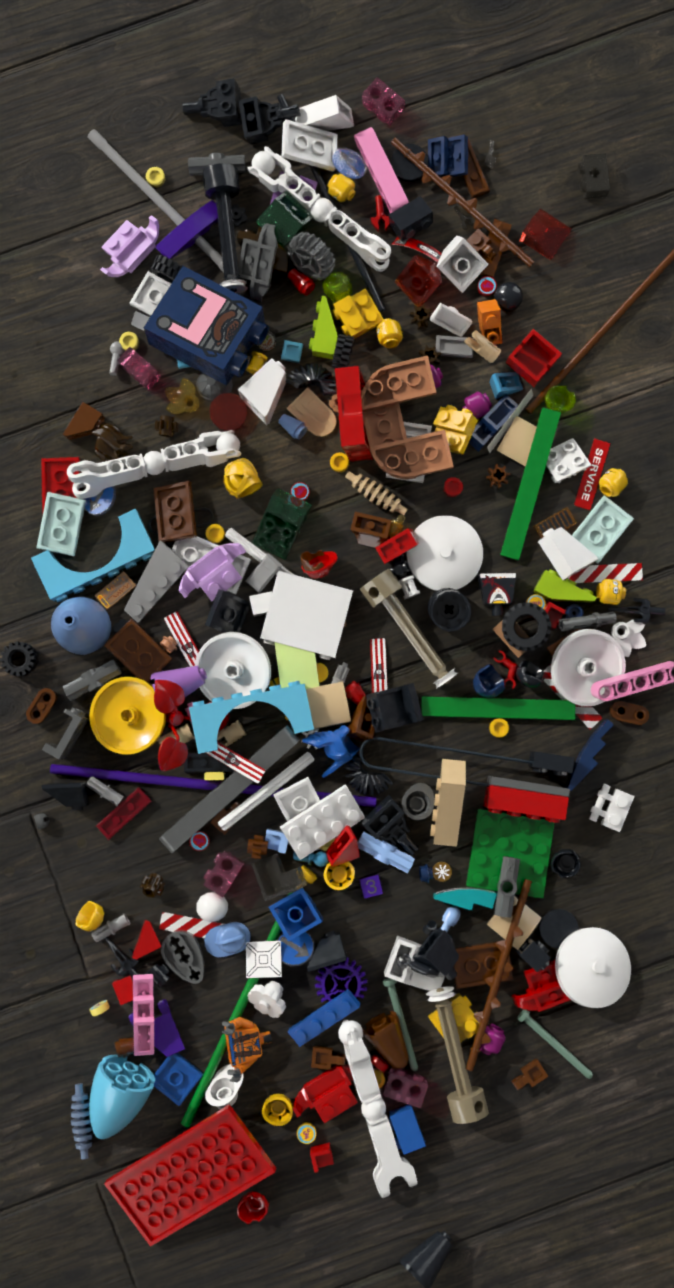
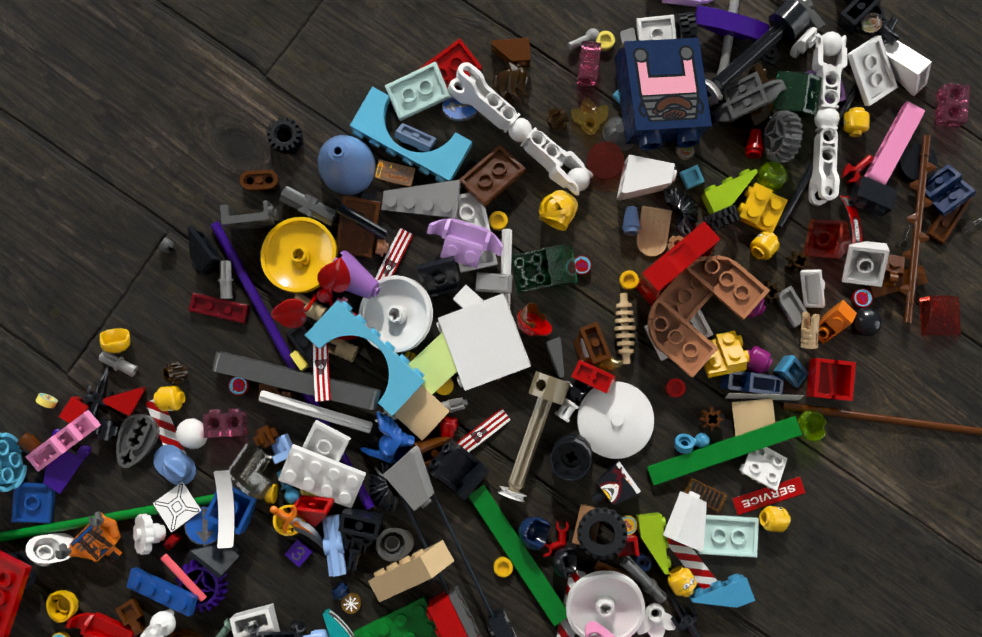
camera: 45 degrees right, 0 degrees up
yellow bush [246,351,268,375] -> none
clear piece [332,148,367,179] -> none
none -> yellow head [154,386,185,411]
none -> coral piece [161,553,207,602]
none -> red tile [163,531,183,550]
none -> white sticker [214,470,234,548]
none -> piece [270,505,323,548]
none -> black axle [336,203,388,240]
none -> light grey slope [383,445,434,511]
none -> sand blue plate [394,123,436,152]
none -> dark grey slope [545,337,564,378]
none -> dark azure plate [674,433,710,454]
none -> dark azure slope [688,574,755,608]
none -> white slope [790,27,817,59]
none -> clear smoke tile [861,13,882,33]

